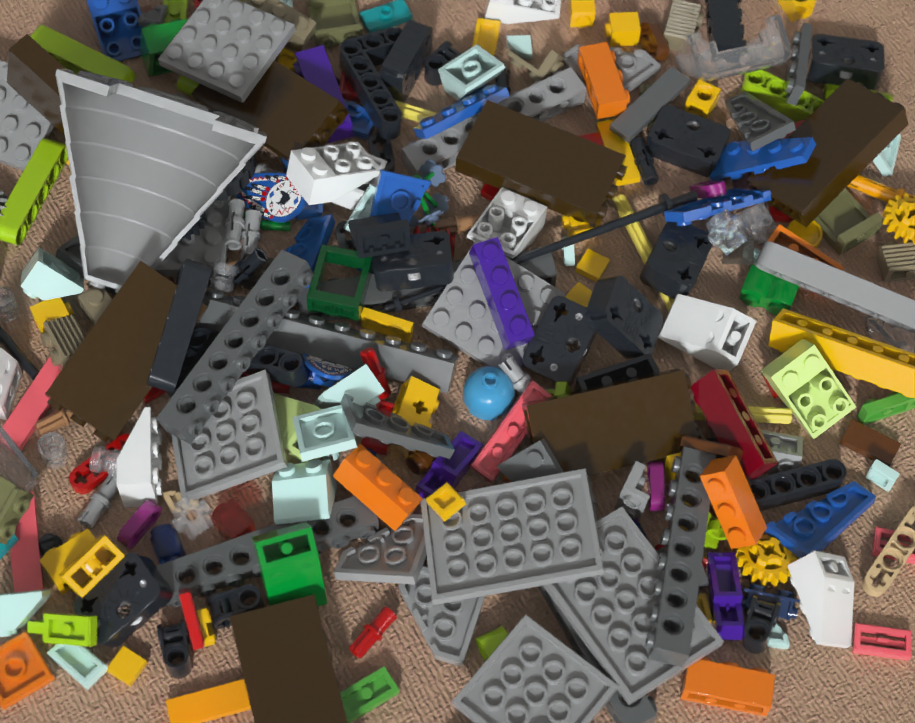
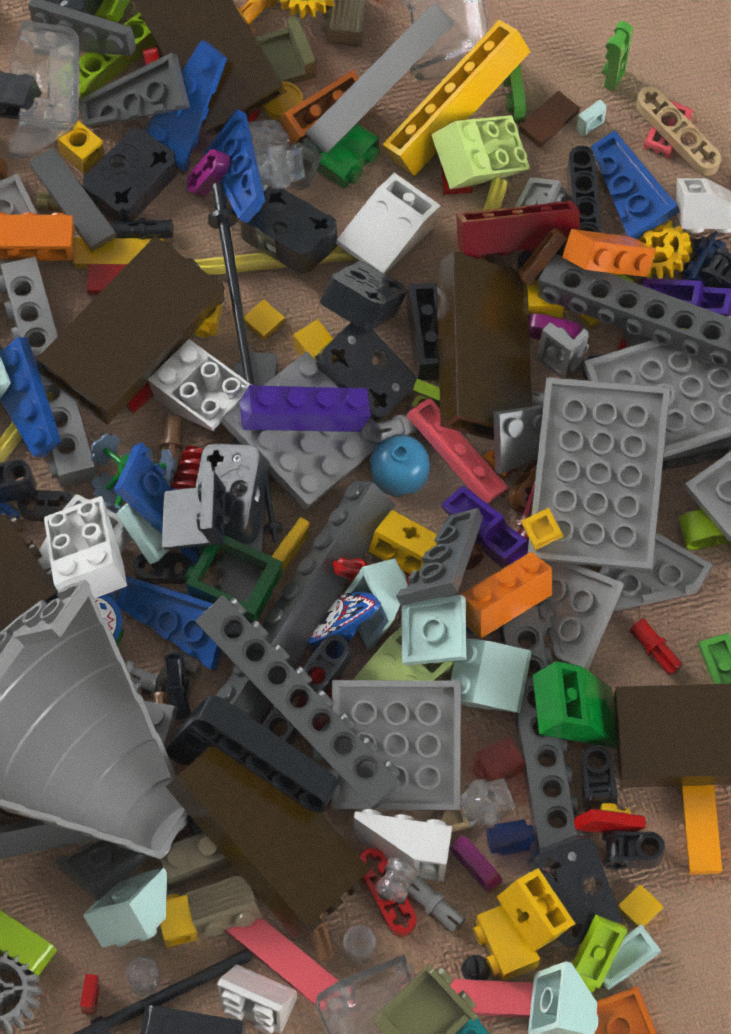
camera: 75 degrees left, 5 degrees up
clear wheel [208,261,239,293] -> none
light aqua tile [561,236,575,266] -> none

